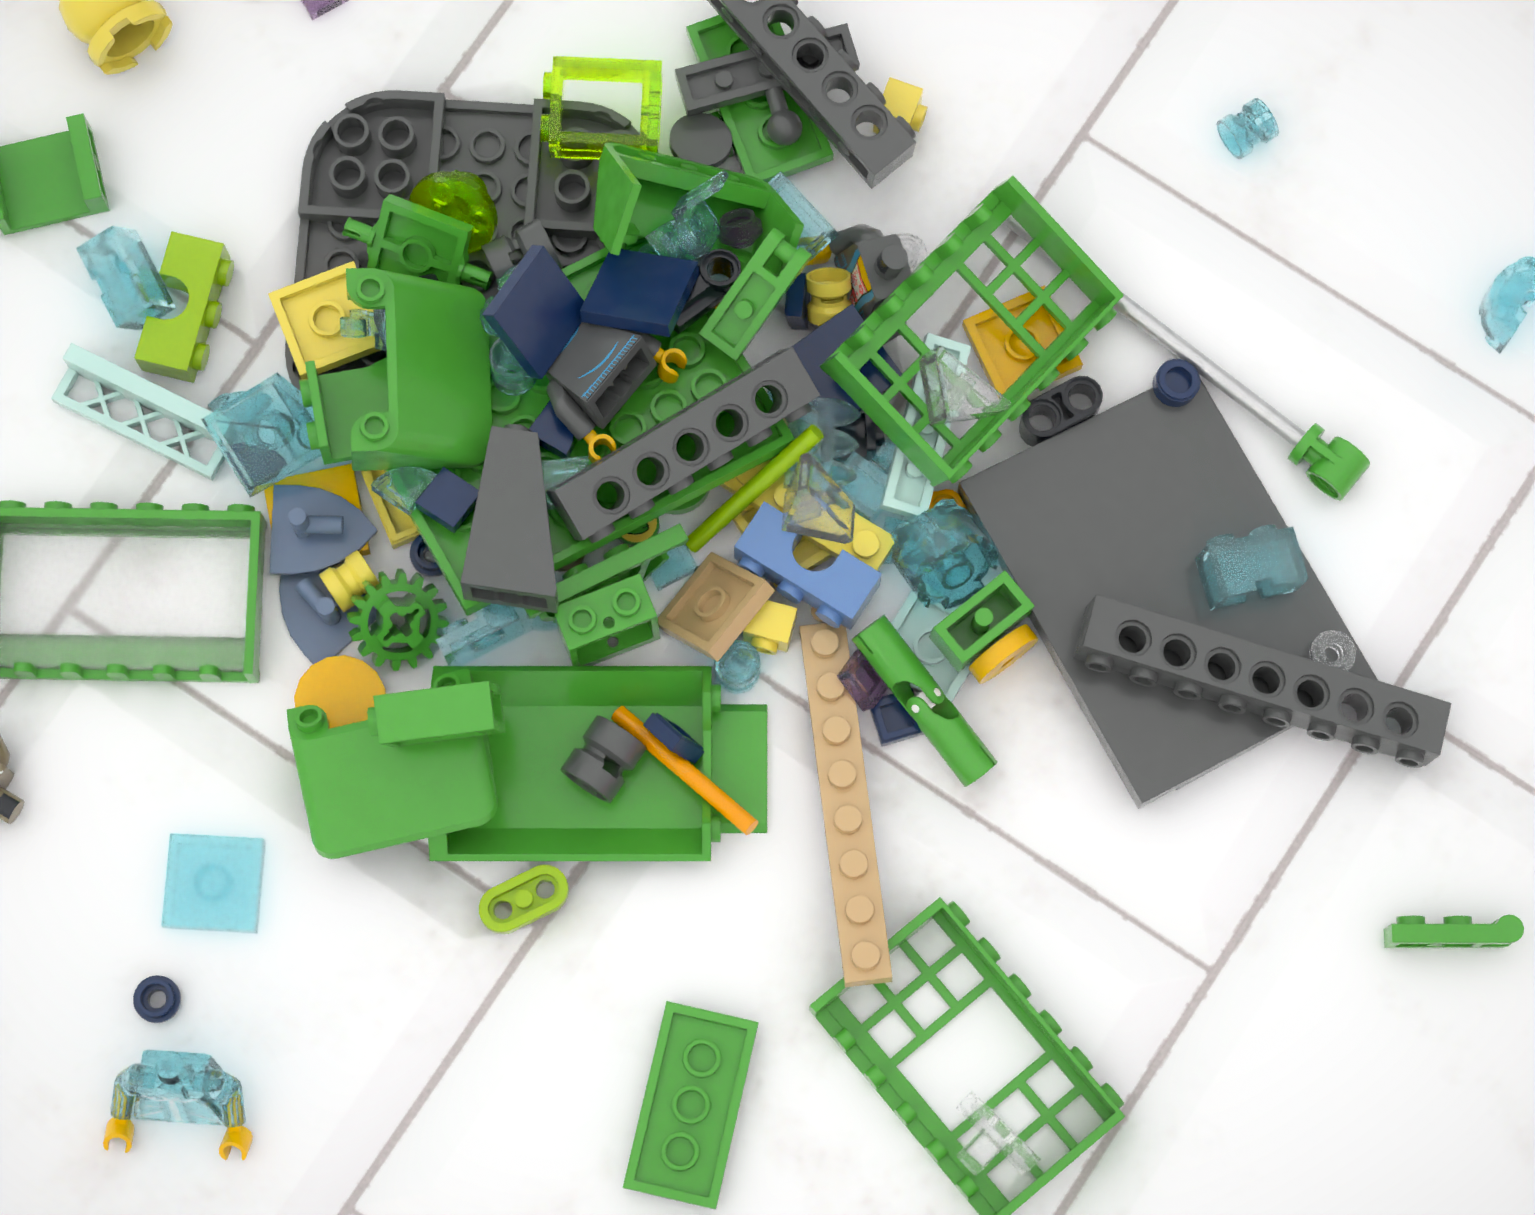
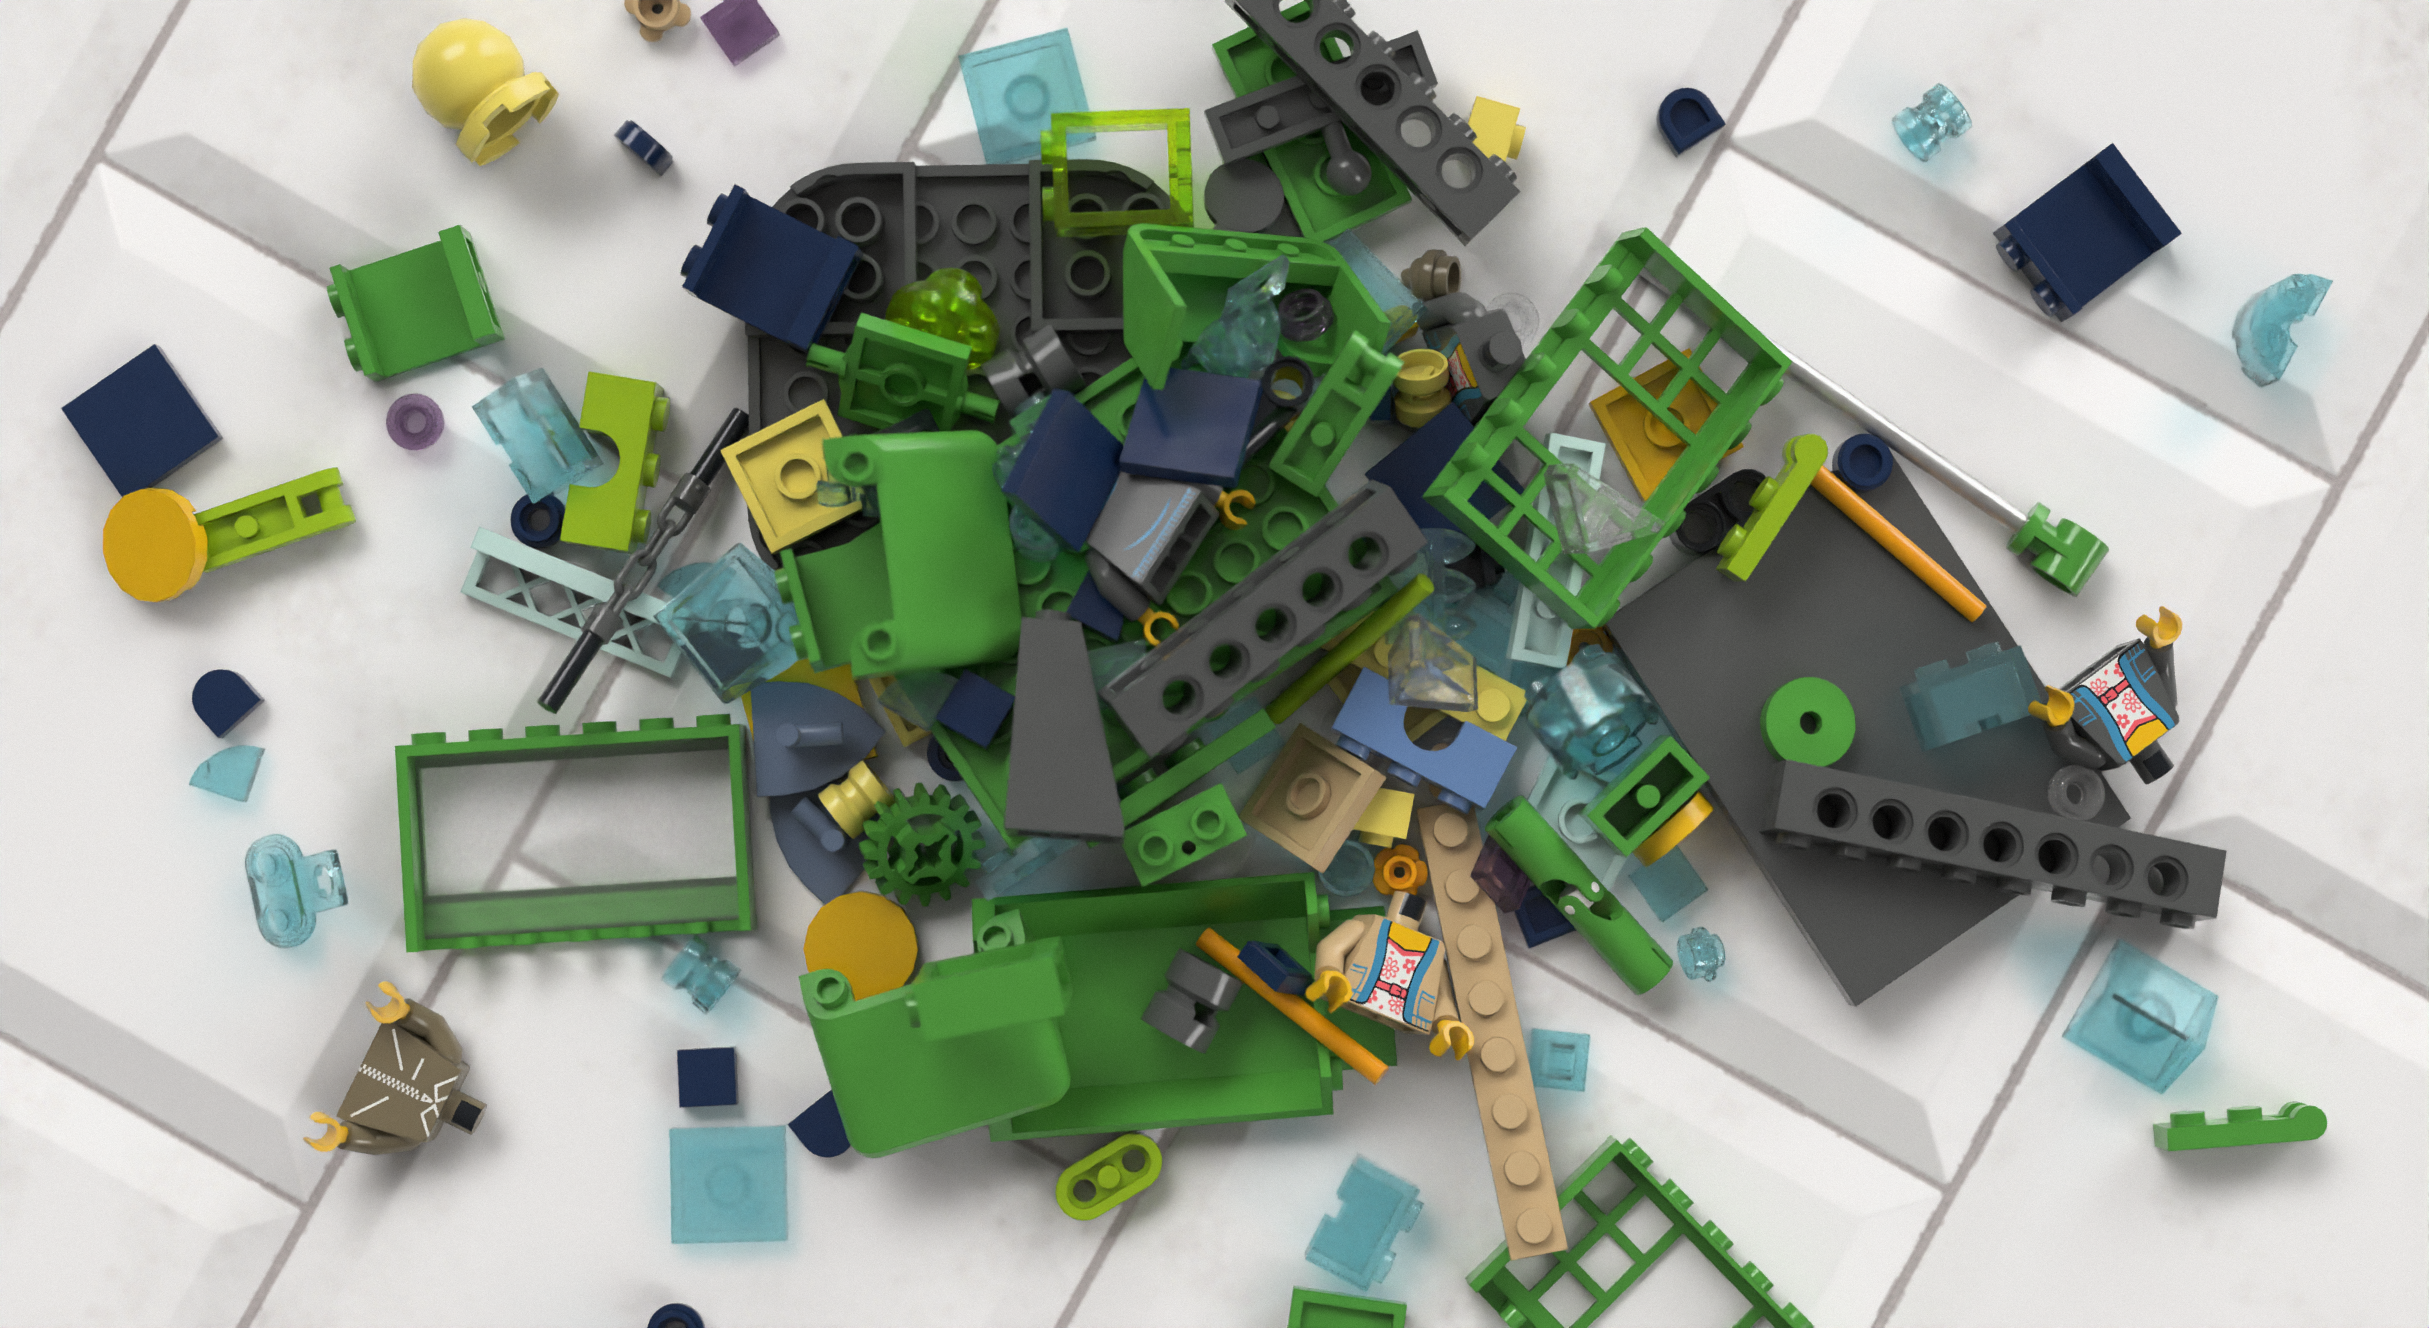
camera: 10 degrees left, 10 degrees up
none -> clear purple plate [386,393,444,451]
none -> dark blue plate [510,491,565,549]
none -> piece [537,408,749,714]
none -> dark blue tile [614,120,674,176]
none -> clear light blue wheel [661,935,741,1014]
none -> dark blue tile [677,1046,739,1108]
none -> dark blue panel [680,184,864,354]
none -> dark blue tile [788,1089,851,1158]
none -> clear light blue tile [958,28,1097,164]
none -> clear light blue brick [1304,1153,1424,1292]
none -> torso [1306,891,1474,1061]
none -> light orange plate [1372,844,1428,896]
none -> dark tan plate [1400,249,1461,302]
none -> clear light blue tile [1528,1028,1590,1092]
none -> clear light blue tile [1628,845,1709,923]
none -> dark blue tile [1656,88,1726,158]
none -> clear light blue plate [1677,926,1726,982]
none -> lime plate [1716,434,1828,582]
none -> bright green piece [1760,677,1856,767]
none -> light orange bar [1810,465,1987,623]
none -> dark blue panel [1993,143,2182,322]
none -> torso [2028,606,2182,784]
none -> clear light blue slope [2062,938,2219,1094]

